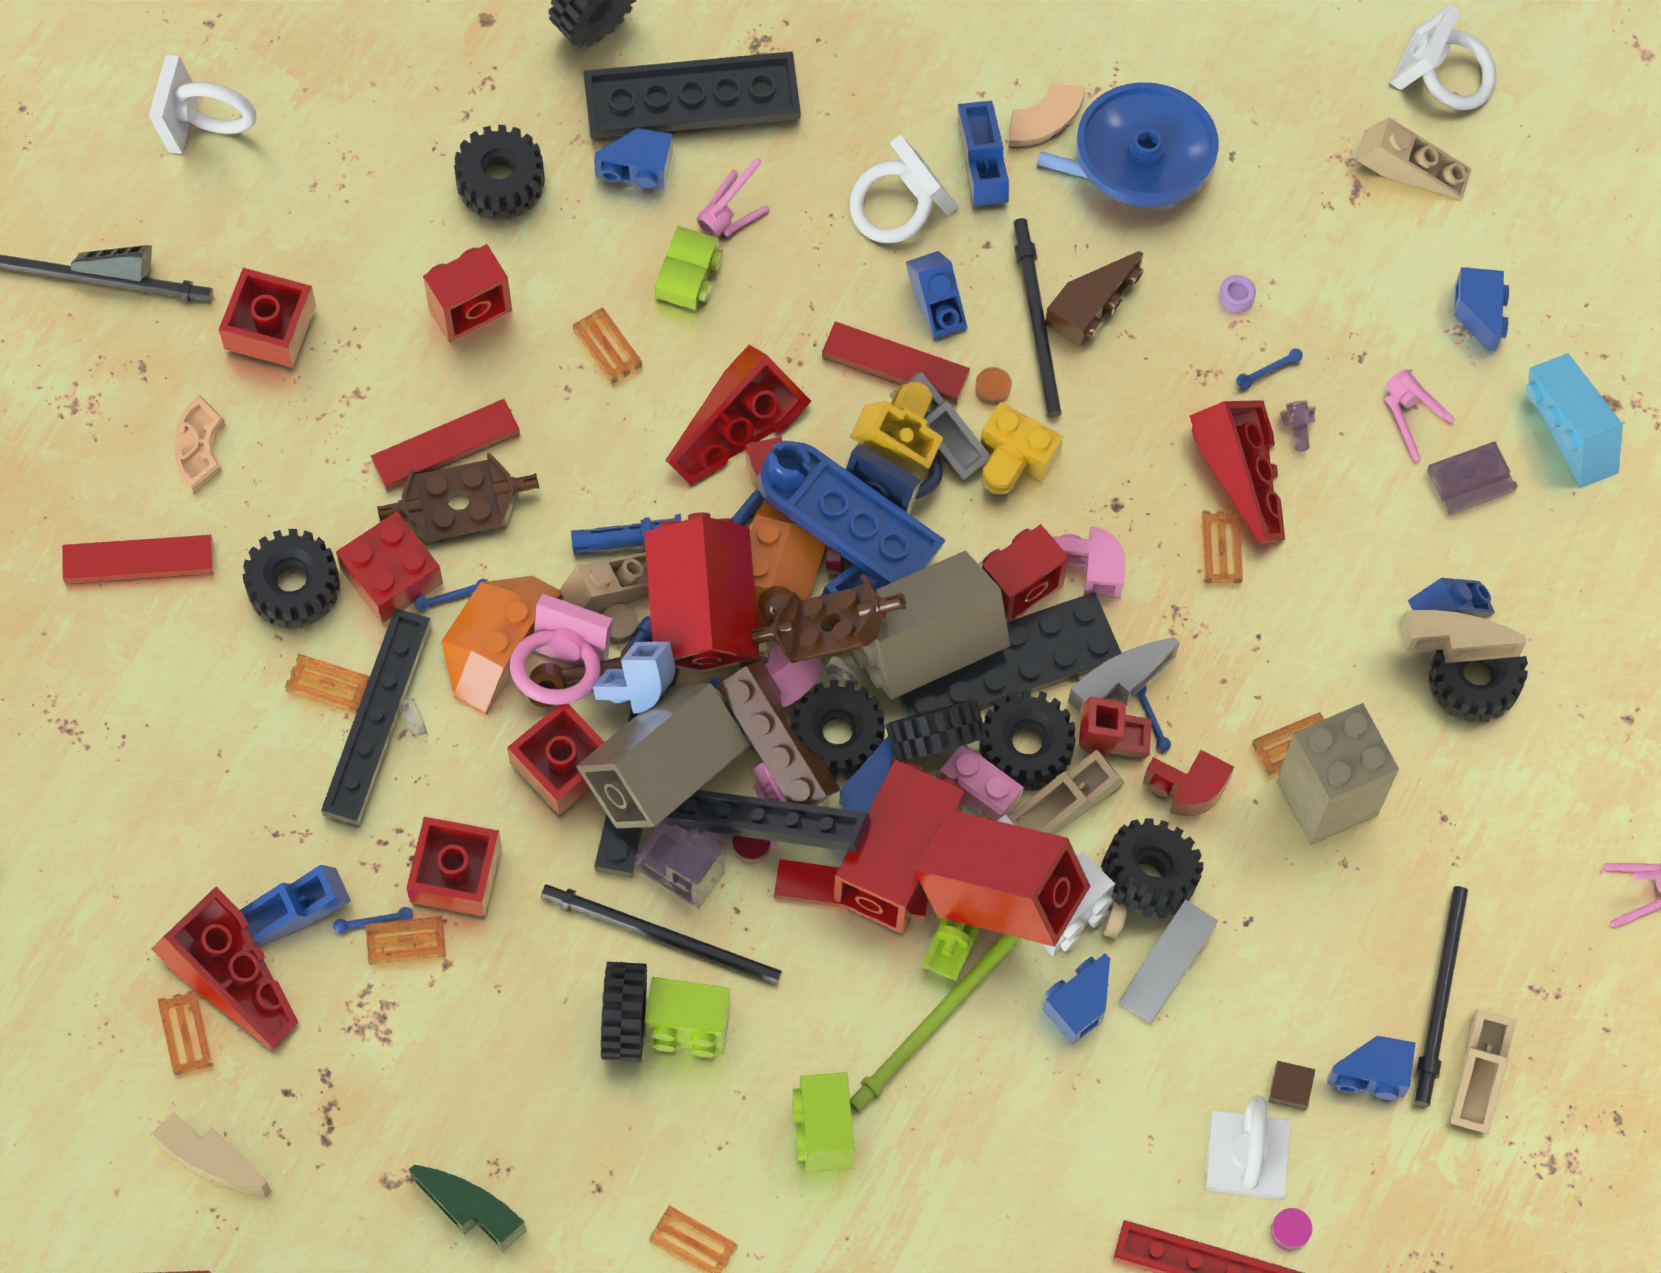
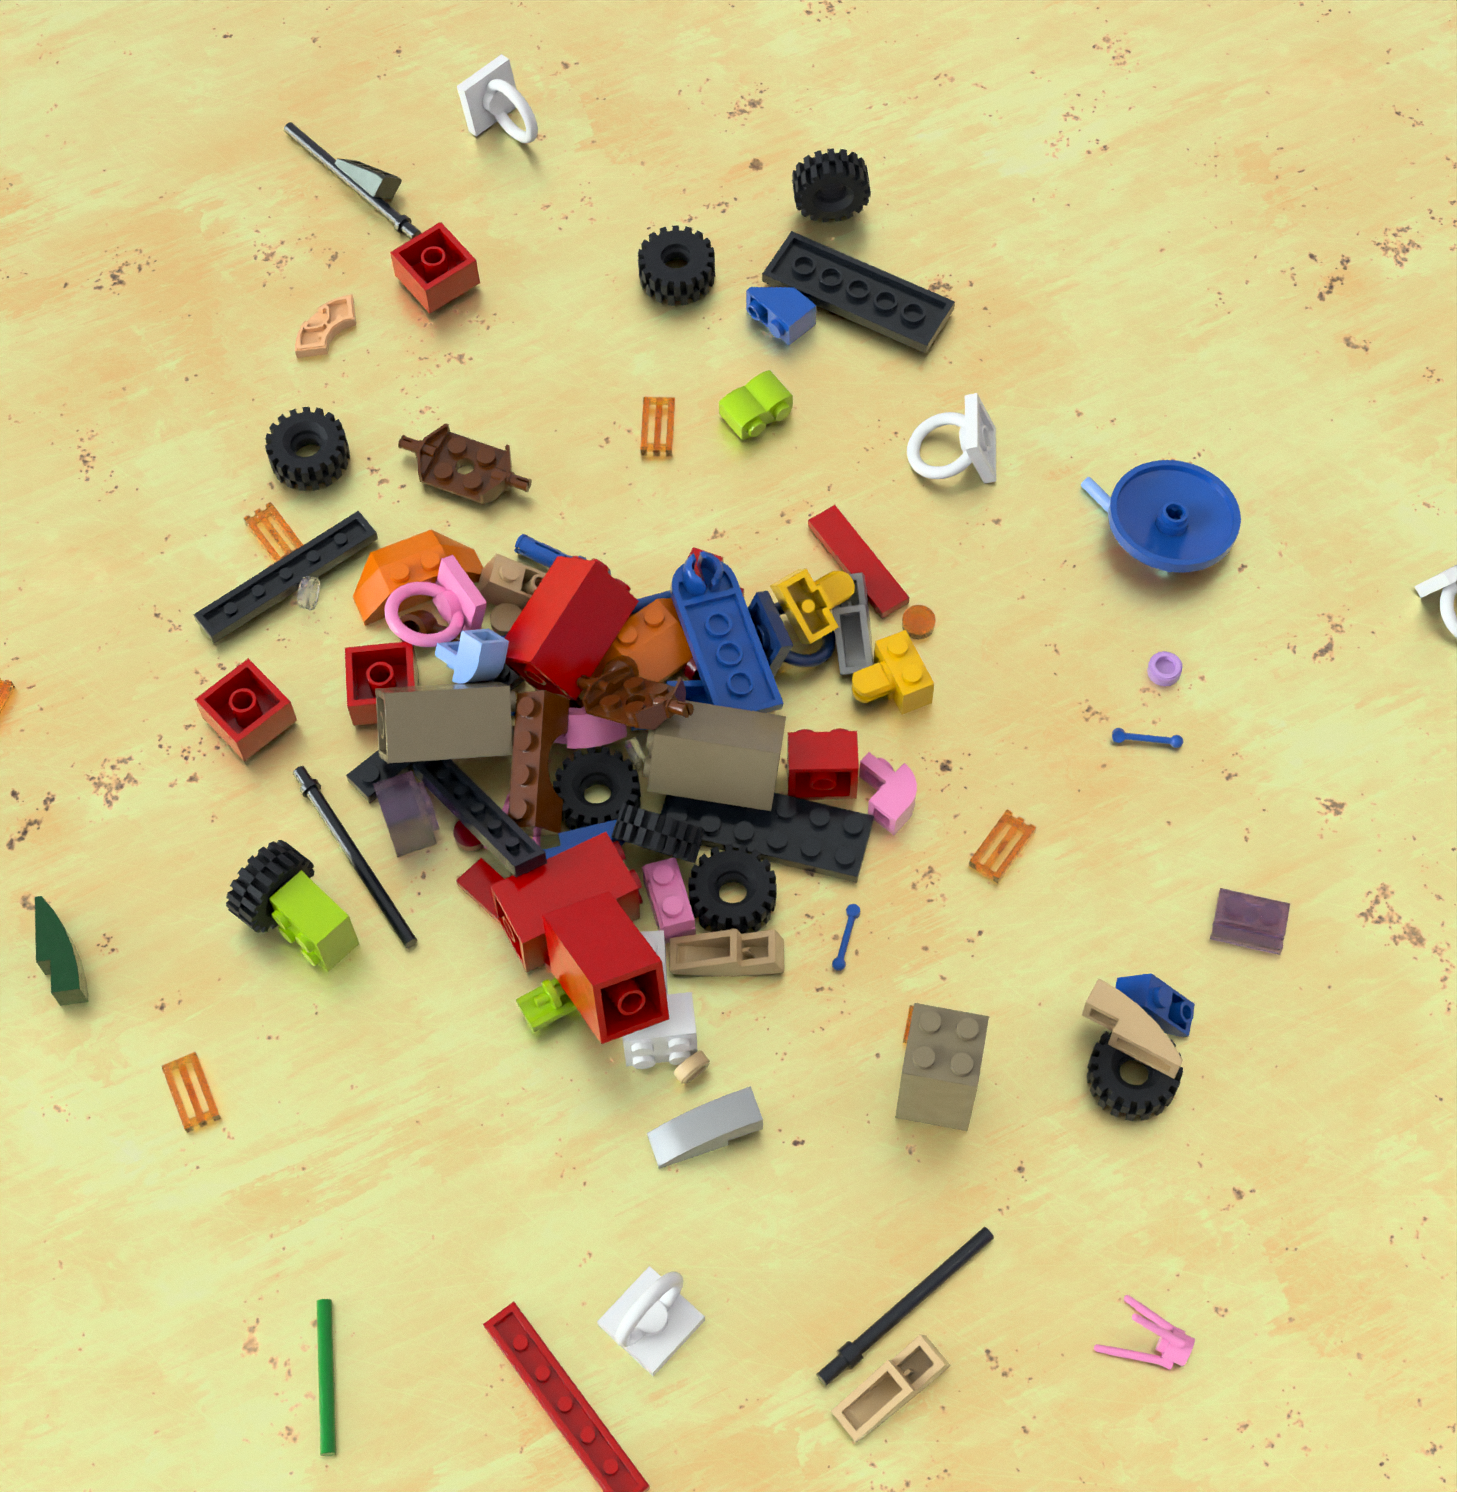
camera: 40 degrees right, 5 degrees down
red tile [62,535,214,584] -> none
red wedge [151,886,299,1050] -> none
blue slope [240,865,351,947] -> none
blue hinge [333,907,413,934] -> none
red brick [336,511,443,624] -> none
clear orange tile [365,916,446,965] -> none
red tile [371,399,520,491] -> none
blue hinge [415,579,488,612] -> none
red brick [423,244,512,343] -> none
red wedge [665,344,811,485] -> none
bright pink plant [696,158,769,239] -> none
lime brick [792,1072,854,1173] -> none
lime bar [850,934,1021,1112] -> none
blue slope [905,251,968,339] -> none
blue slope [958,100,1009,206] -> none
light nougat tile [1009,83,1085,147] -> none
black bar [1013,218,1062,417] -> none
blue slope [1043,953,1110,1045] -> none
reddish brown slope [1045,251,1144,347] -> none
light grey slope [1068,638,1180,713] -> none
red brick [1079,697,1152,759] -> none
black tyre [1101,818,1203,919] -> none
red brick [1143,750,1234,817] -> none
red wedge [1189,400,1285,543] -> none
reddish brown tile [1268,1060,1316,1110] -> none
dark pink tile [1271,1208,1312,1250] -> none
plate [1280,400,1316,451] -> none
blue slope [1327,1035,1416,1100] -> none
tan slope [1355,117,1471,200] -> none
bright pink plant [1385,369,1455,462] -> none
blue slope [1454,267,1509,351] -> none
medium azure wedge [1526,353,1623,488] -> none

